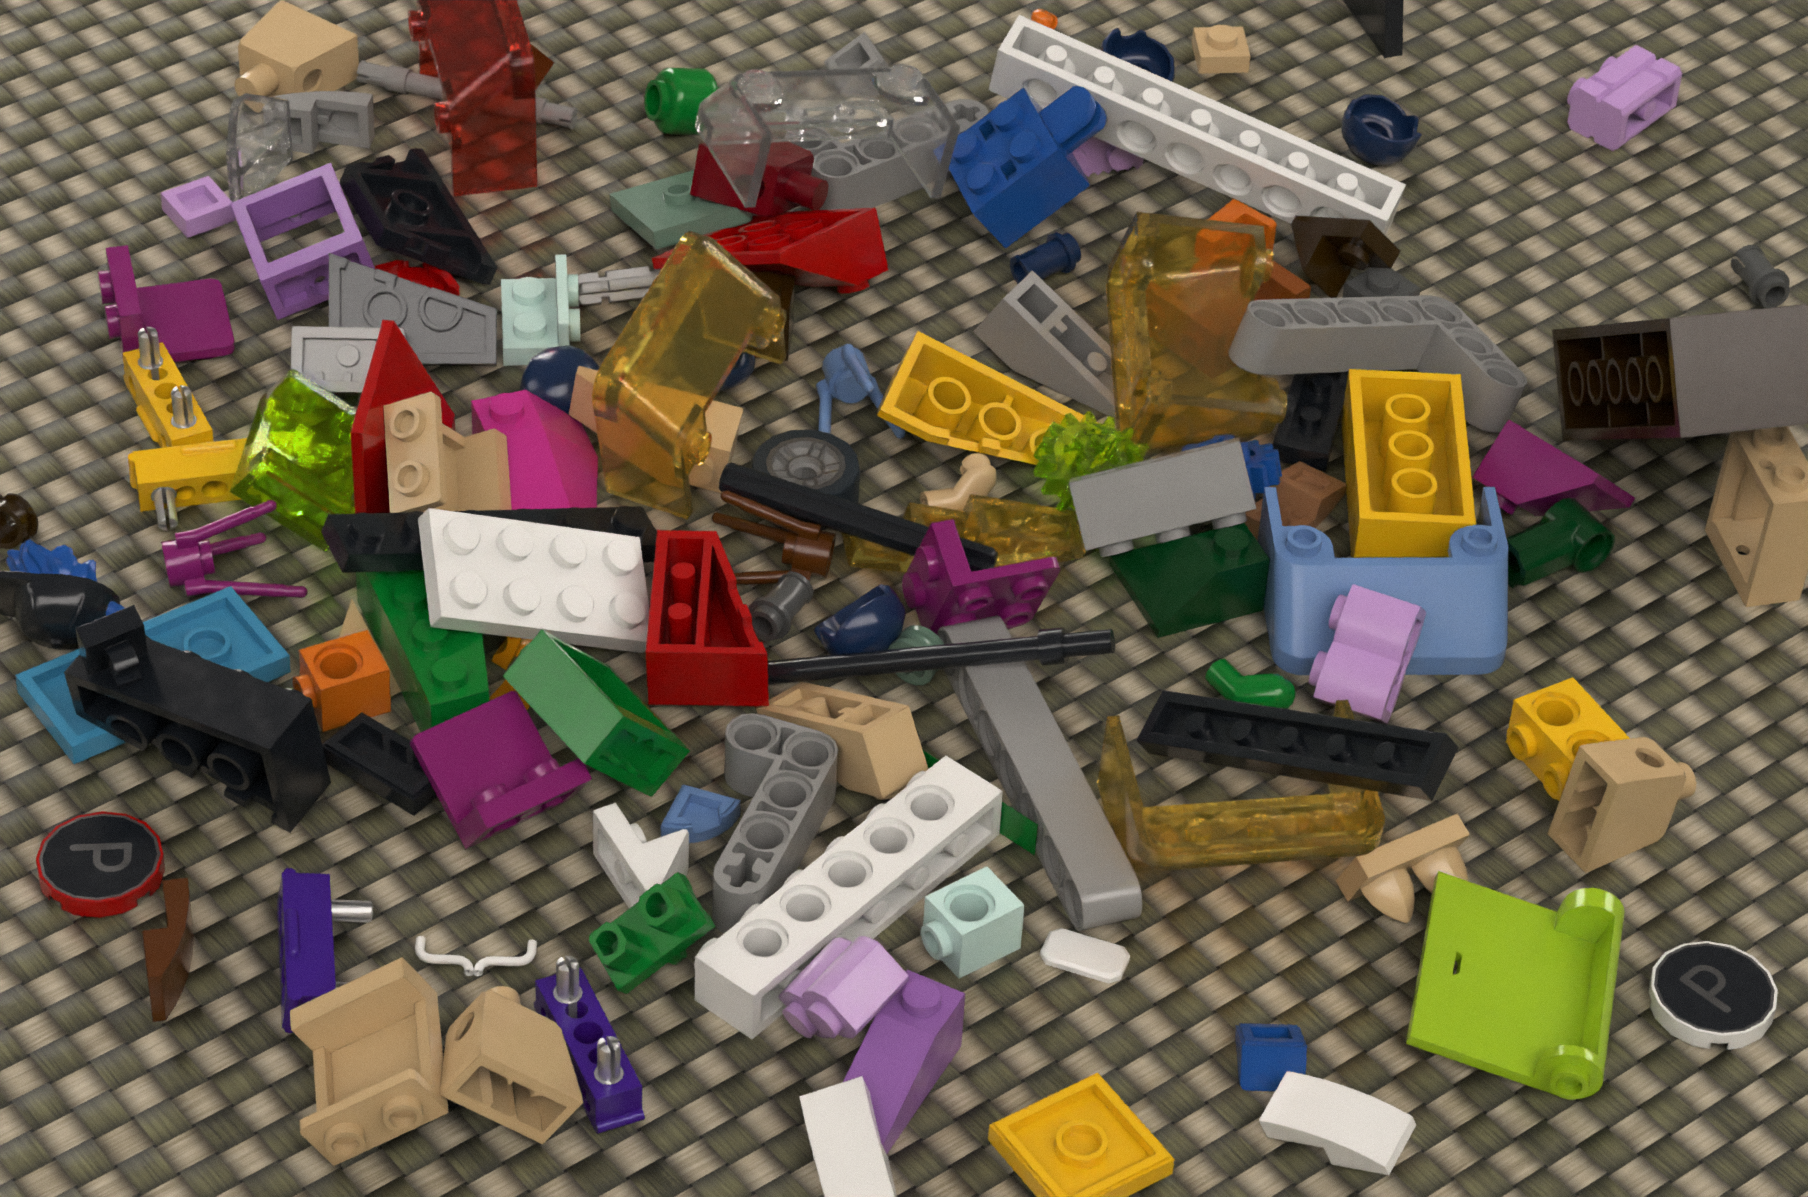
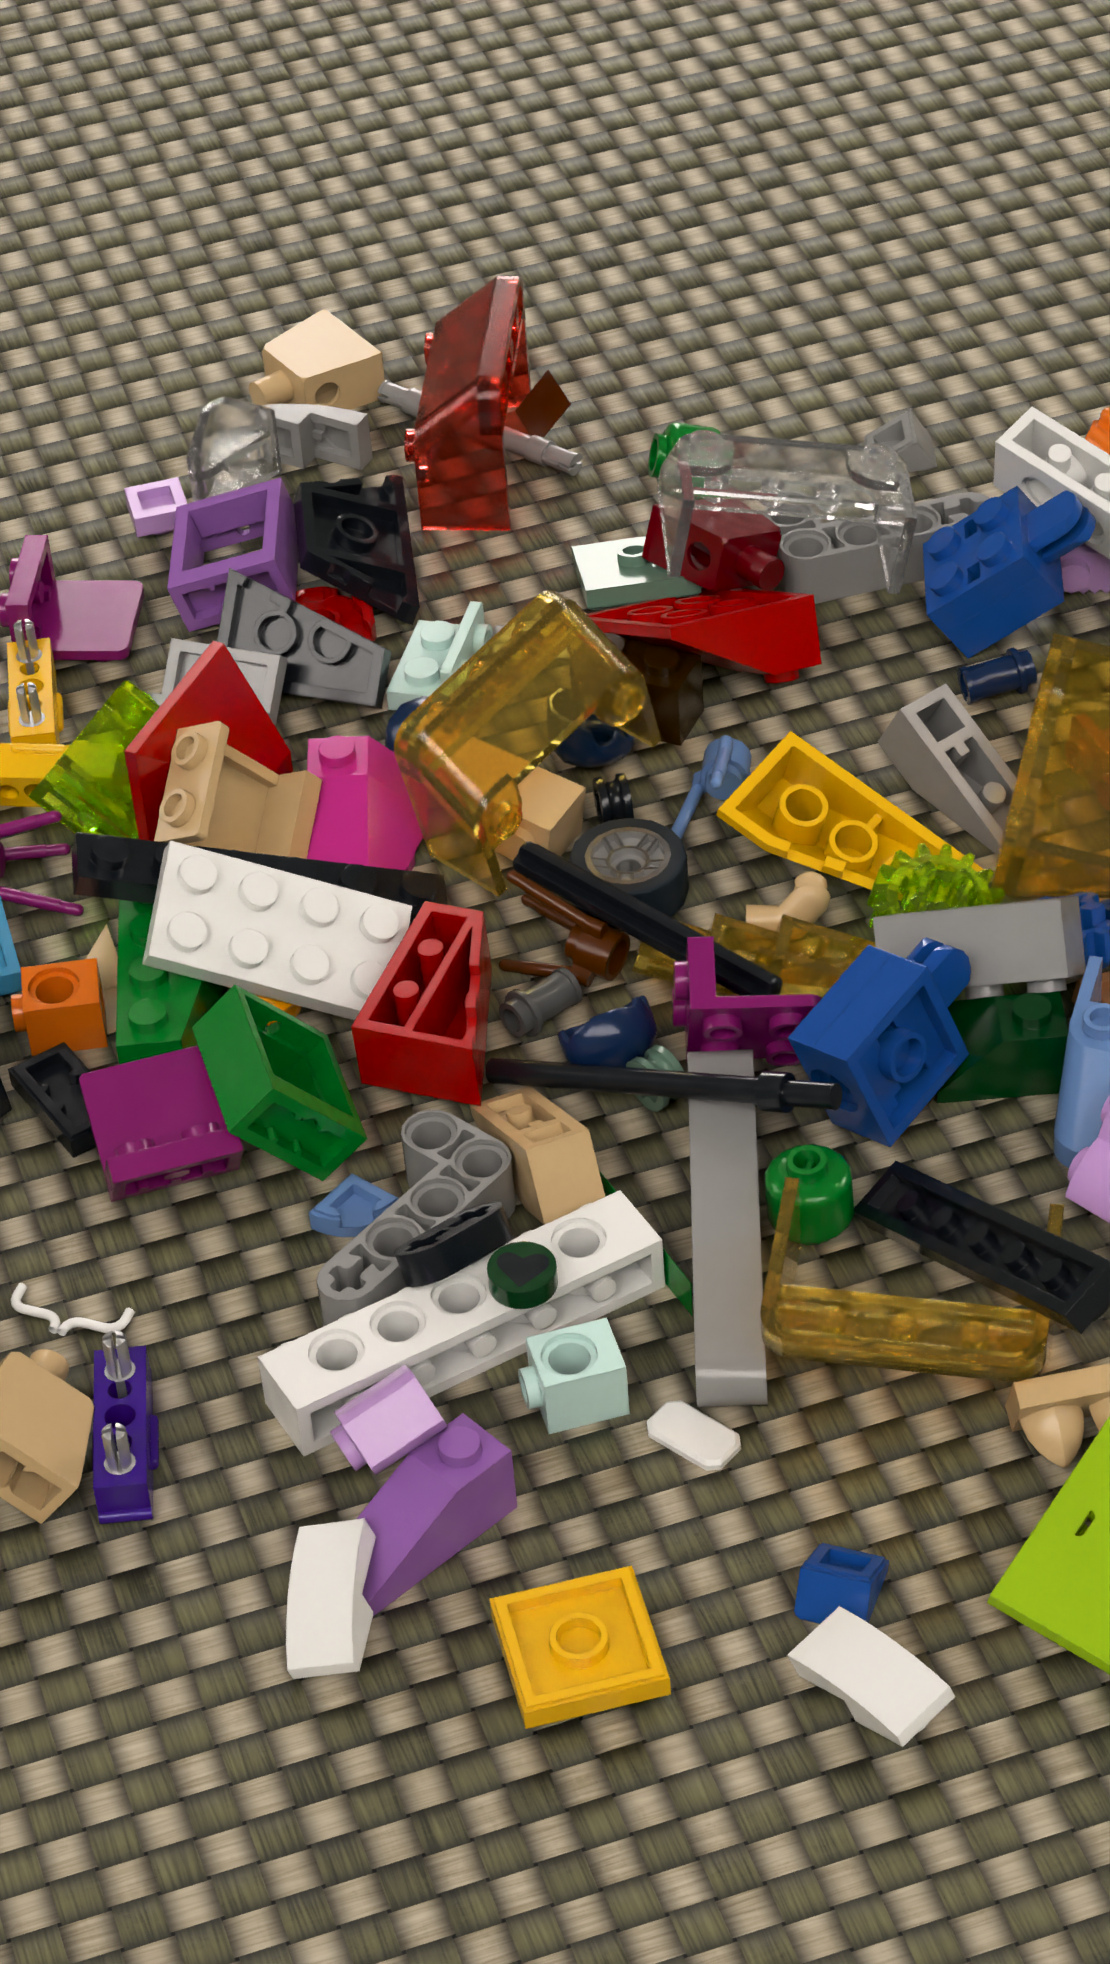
camera: 25 degrees right, 0 degrees up
green hips [589,872,715,994] -> none
white slope [593,803,689,908] -> none
green arm [1205,659,1296,709] -> none
none -> black beam [394,1202,514,1287]
none -> dark green tile [487,1241,558,1309]
none -> black bush [593,773,634,824]
none -> green head [765,1144,854,1245]
none -> blue brick [788,937,971,1147]

